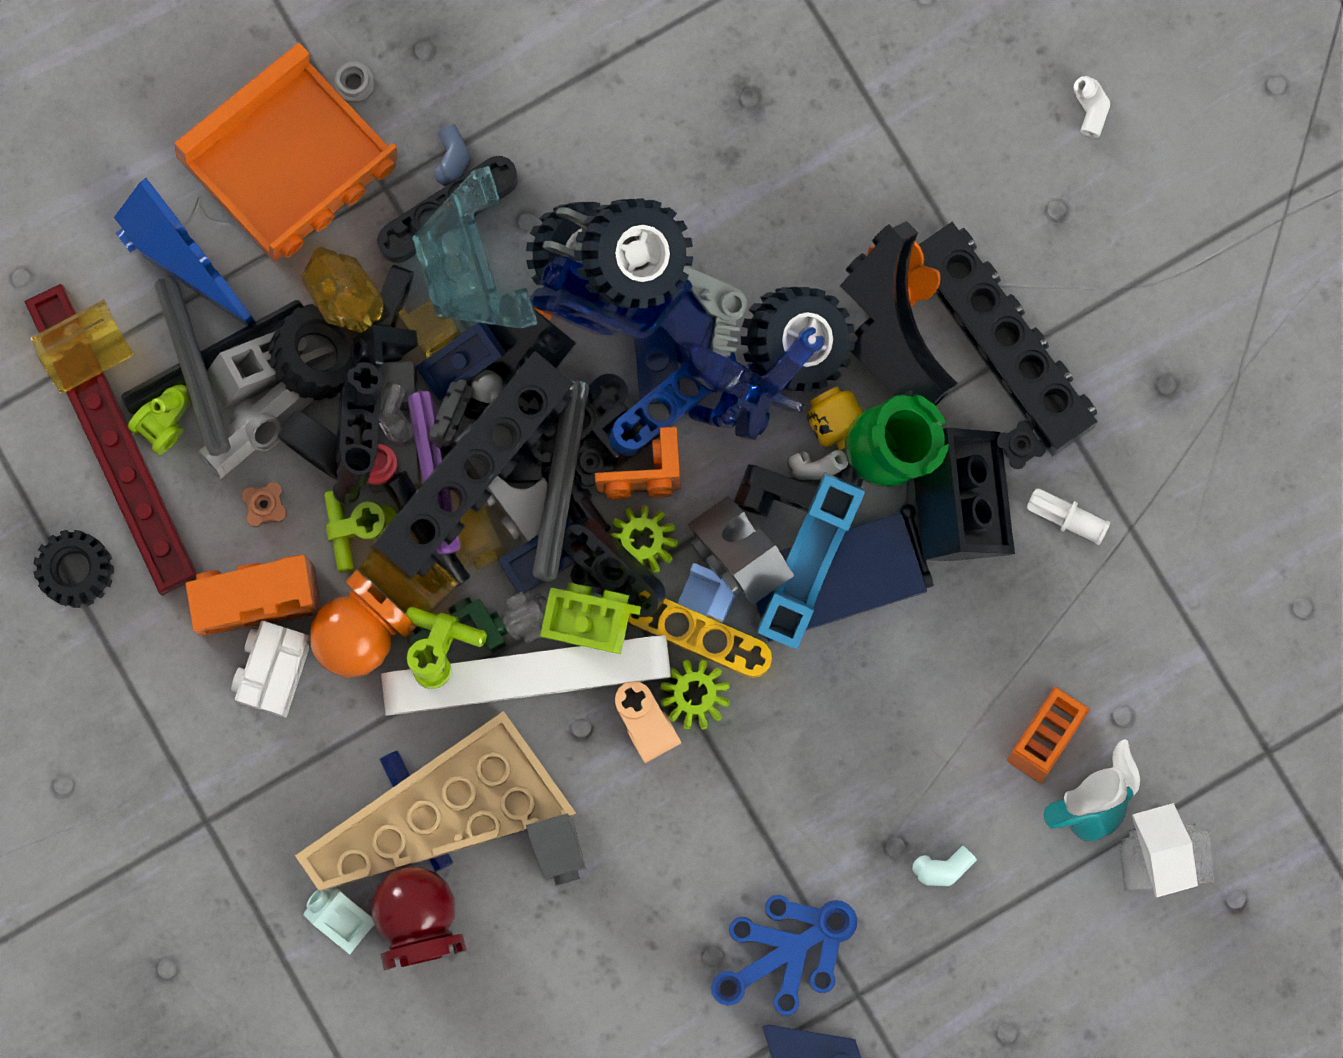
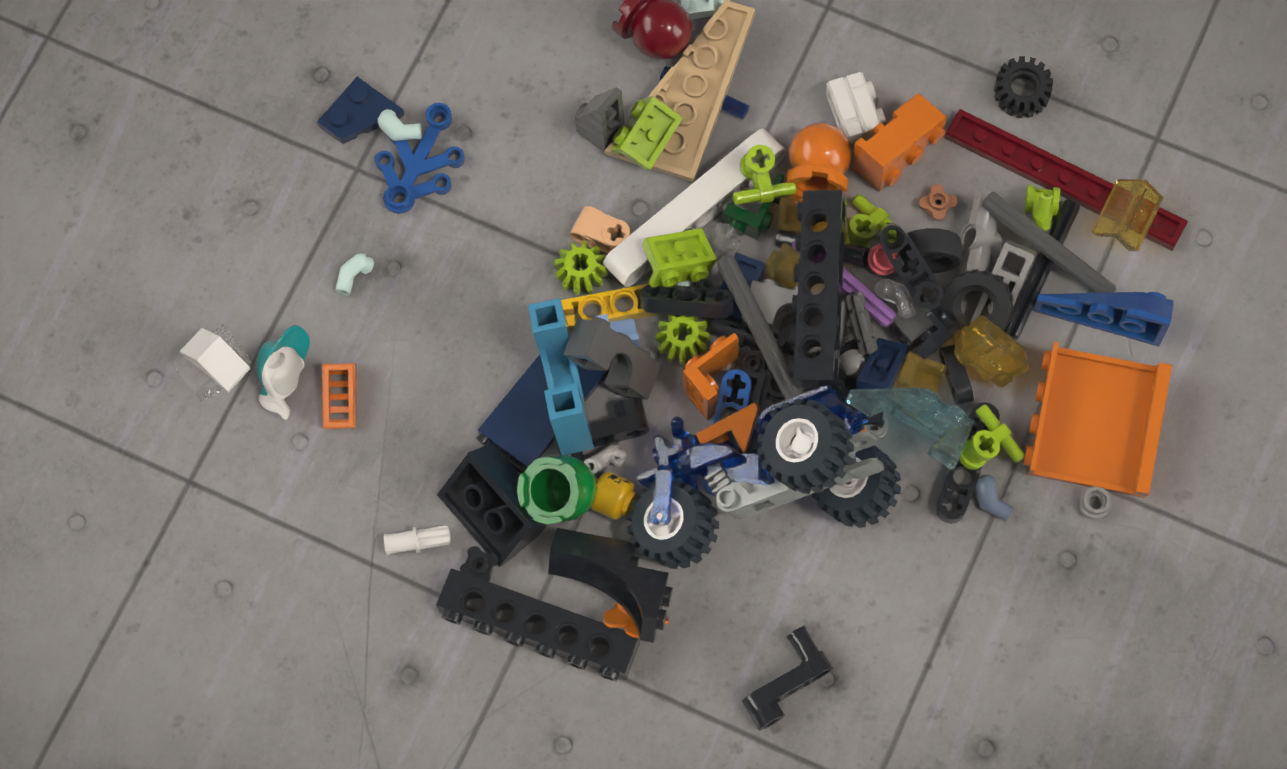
camera: 145 degrees right, 10 degrees down
none -> light aqua arm [378,109,422,141]
none -> lime bracket [611,96,683,171]
none -> orange slope [696,403,760,454]
none -> black beam [742,626,833,731]
none -> lime piece [958,404,1025,470]

